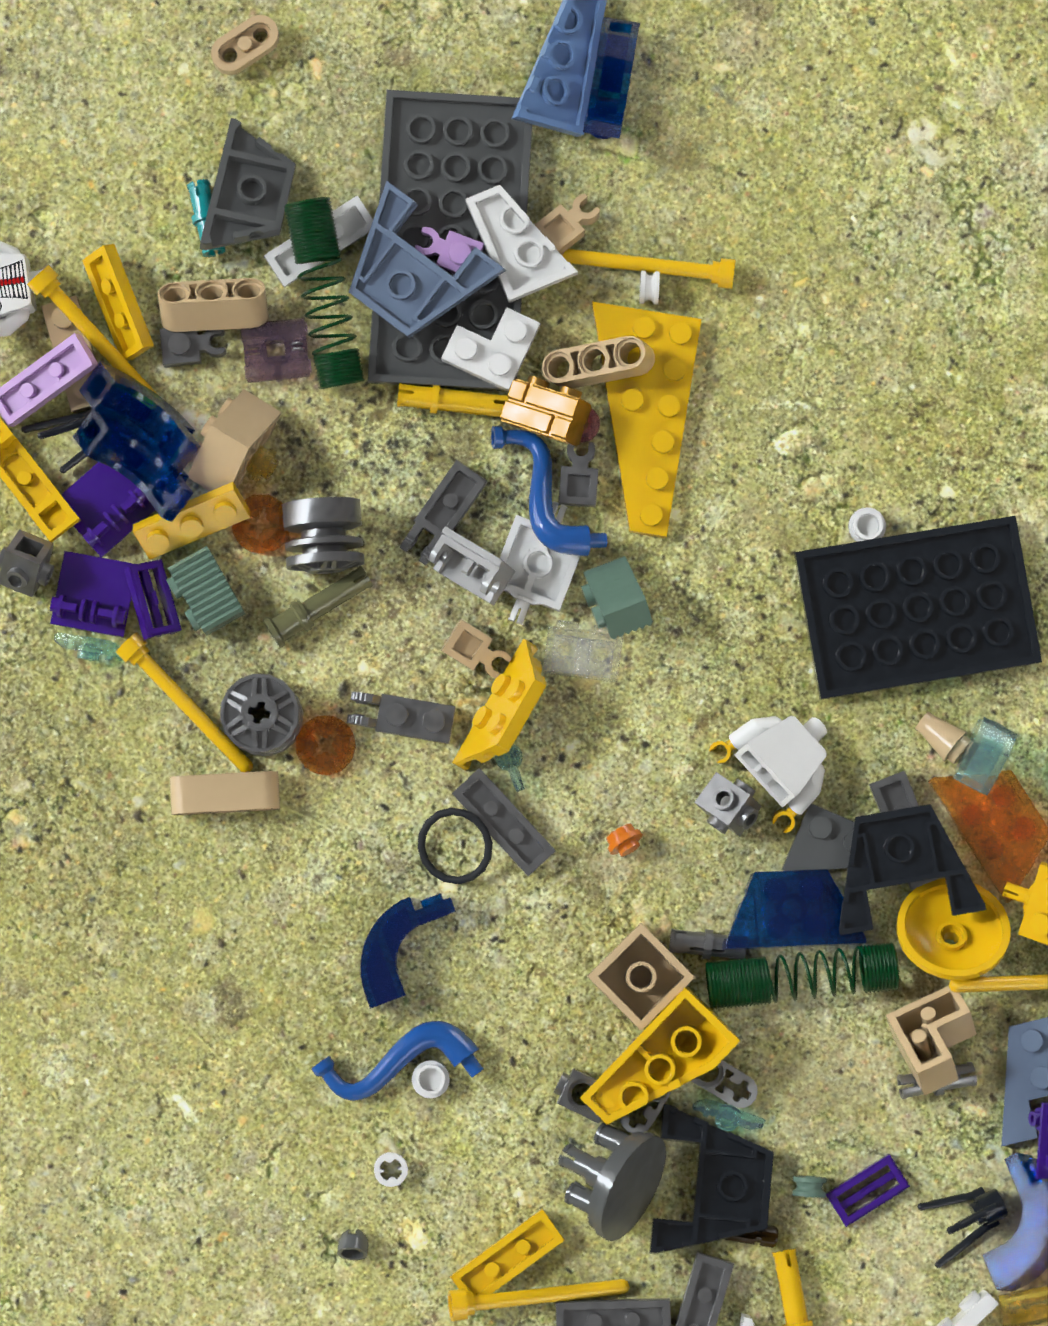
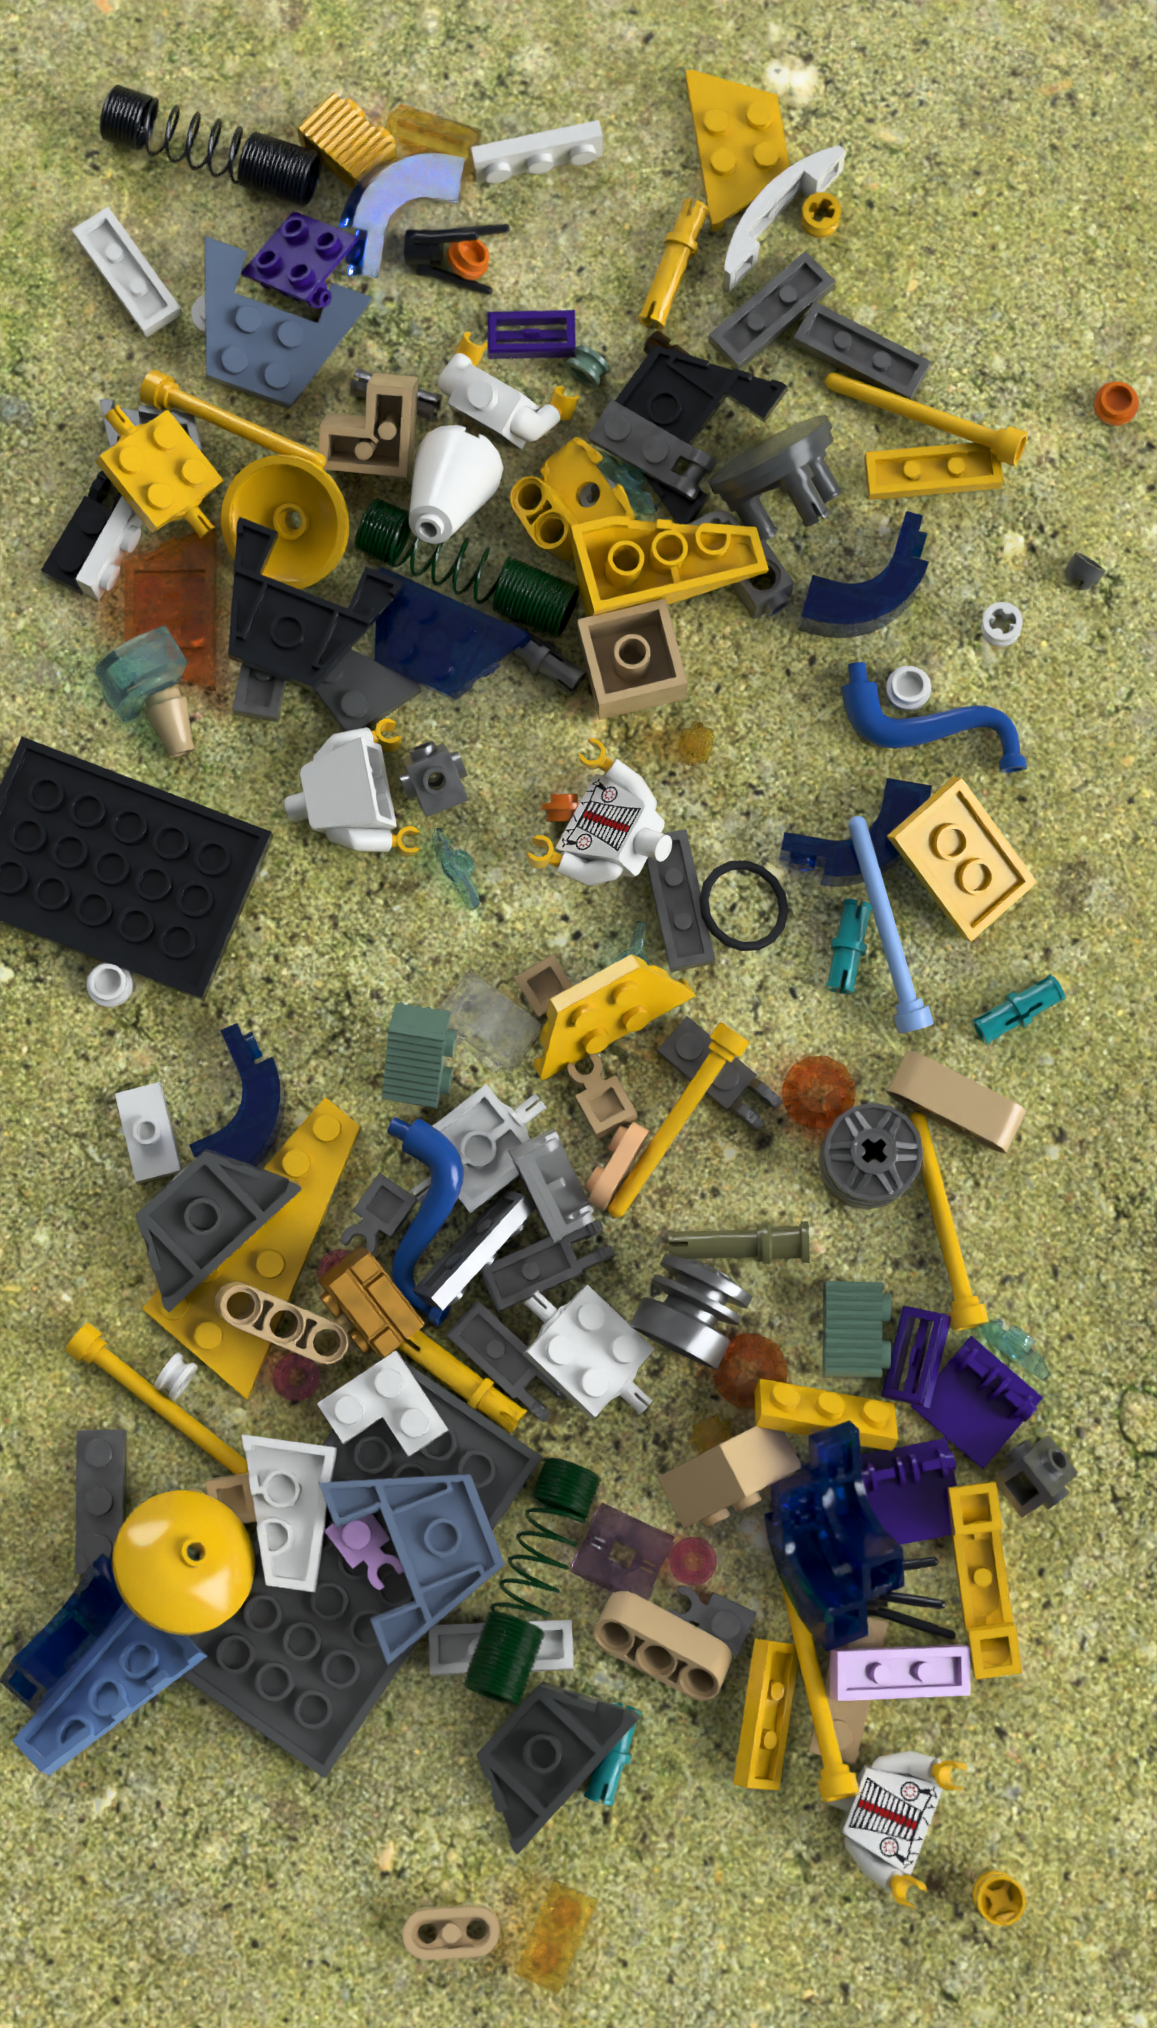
camera: 145 degrees left, 5 degrees down
none -> flat silver plate [75,1429,127,1574]
none -> yellow dish [112,1490,255,1635]
none -> white plate [115,1082,182,1184]
none -> dark grey wing [136,1148,302,1312]
none -> clear blue arch [189,1023,286,1167]
none -> clear pink plate [273,1353,320,1401]
none -> white cone [409,425,503,544]
none -> flat silver plate [412,1189,536,1310]
none -> clear light blue piece [432,828,480,910]
none -> white torso [438,332,580,449]
none -> orange plate [446,239,489,280]
none -> flat silver hinge [446,1300,567,1422]
none -> yellow piece [510,437,635,561]
none -> tan plate [514,954,573,1017]
none -> clear yellow plate [514,1879,598,1994]
none -> white plate [522,1284,655,1419]
none -> torso [526,738,672,886]
none -> light nougat plate [584,1122,650,1211]
none -> flat silver plate [588,399,717,501]
none -> yellow piece [608,1022,750,1218]
none -> clear pink plate [669,1537,717,1585]
none -> clear yellow plate [678,721,714,766]
none -> clear blue arch [798,511,929,638]
none -> teal pin [825,899,872,995]
none -> light blue piece [848,816,934,1033]
none -> yellow plate [887,776,1037,942]
none -> teal pin [971,974,1066,1045]

